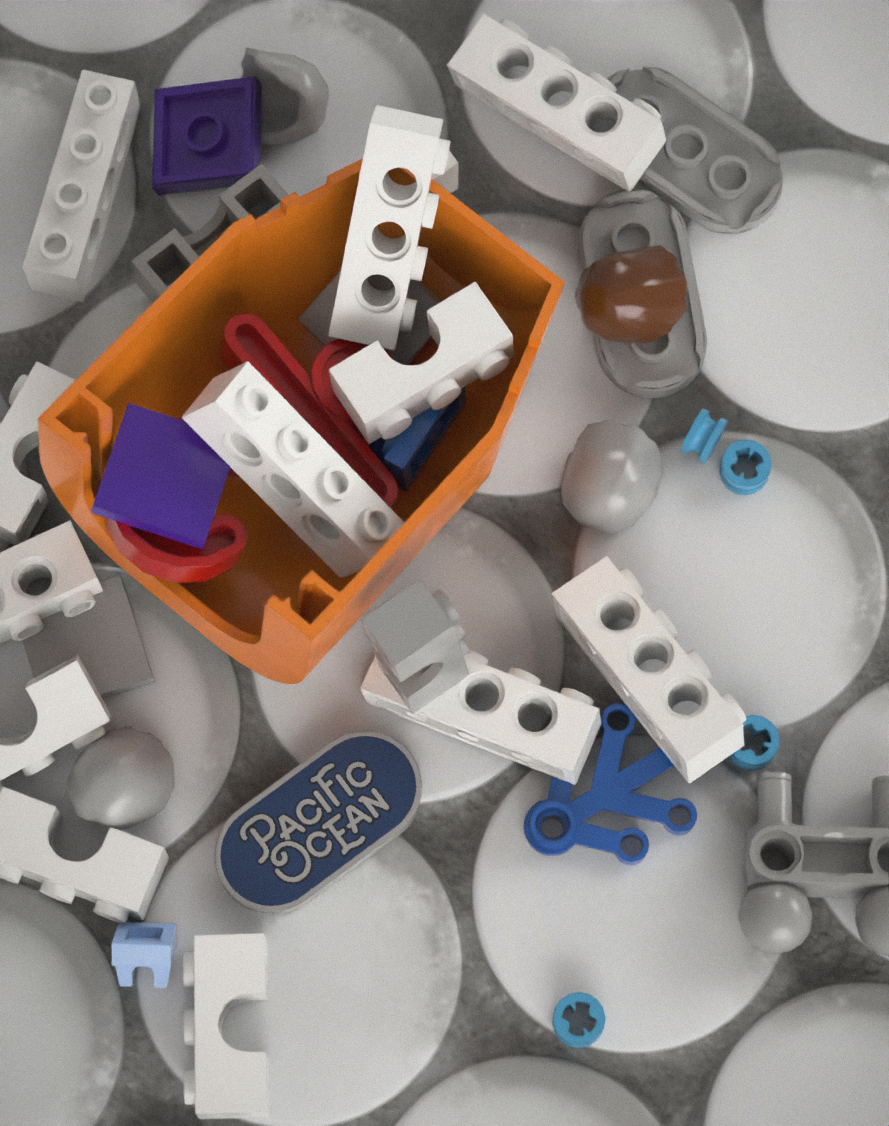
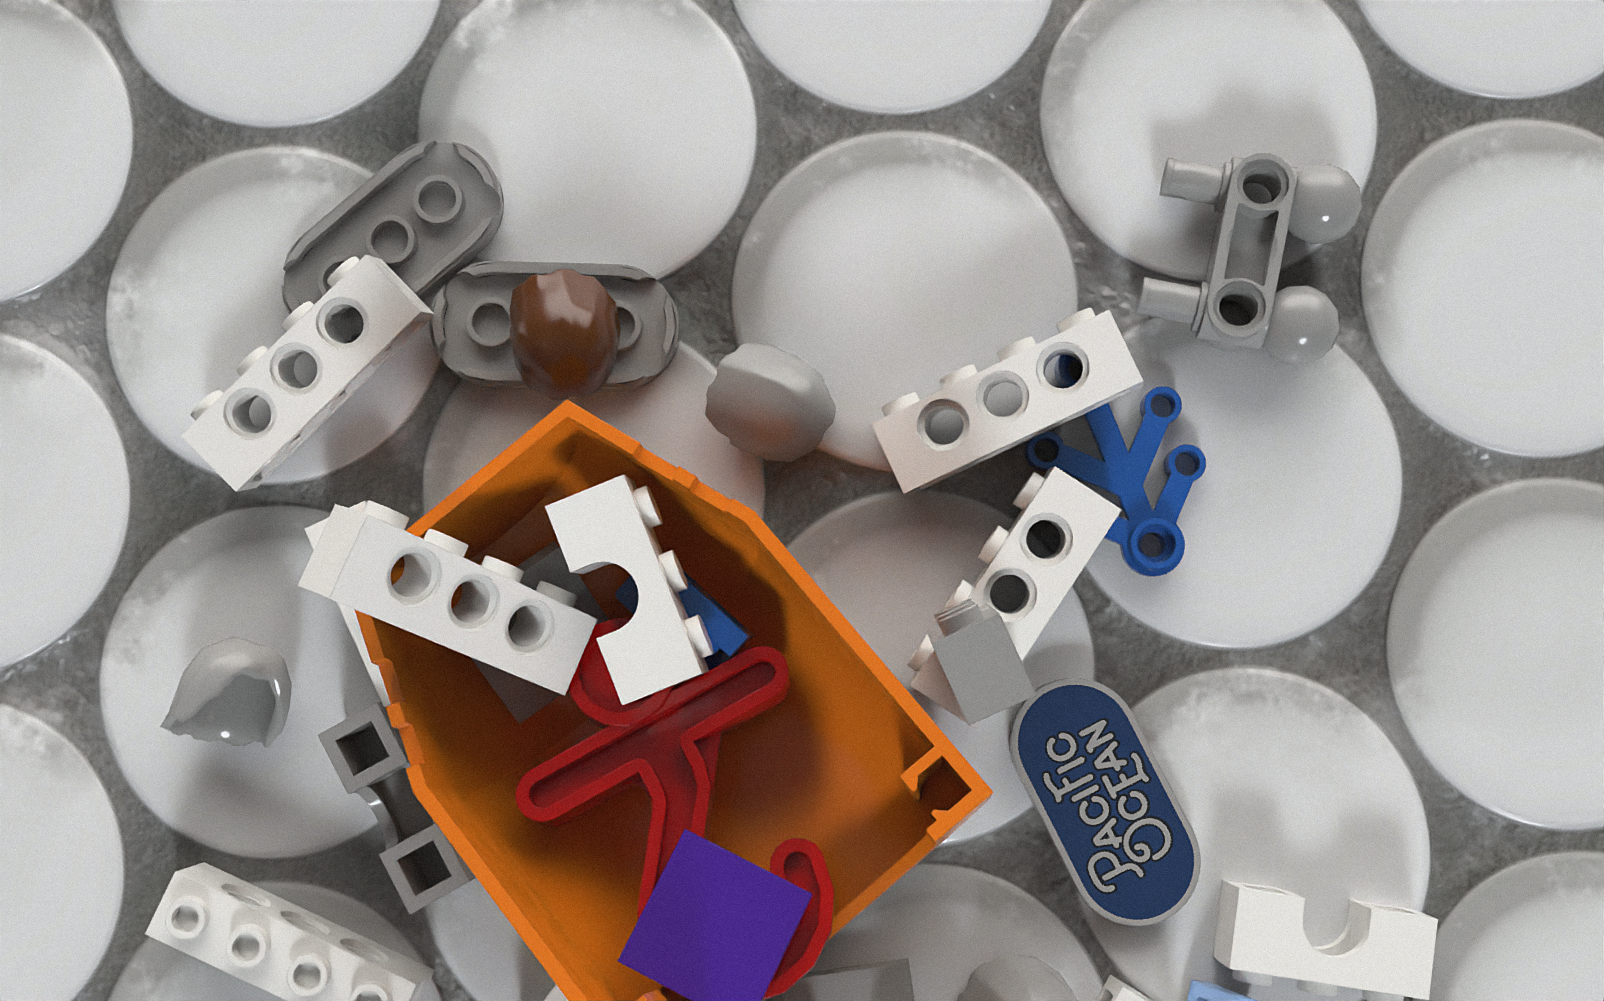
camera: 80 degrees left, 10 degrees up
dark purple tile [152,76,262,195] -> none
white brick [182,362,404,578] -> none
dark azure bush [552,992,606,1048] -> none
dark azure bush [680,408,728,465] -> none
dark azure bush [719,440,772,495] -> none
dark azure bush [728,715,780,771] -> none

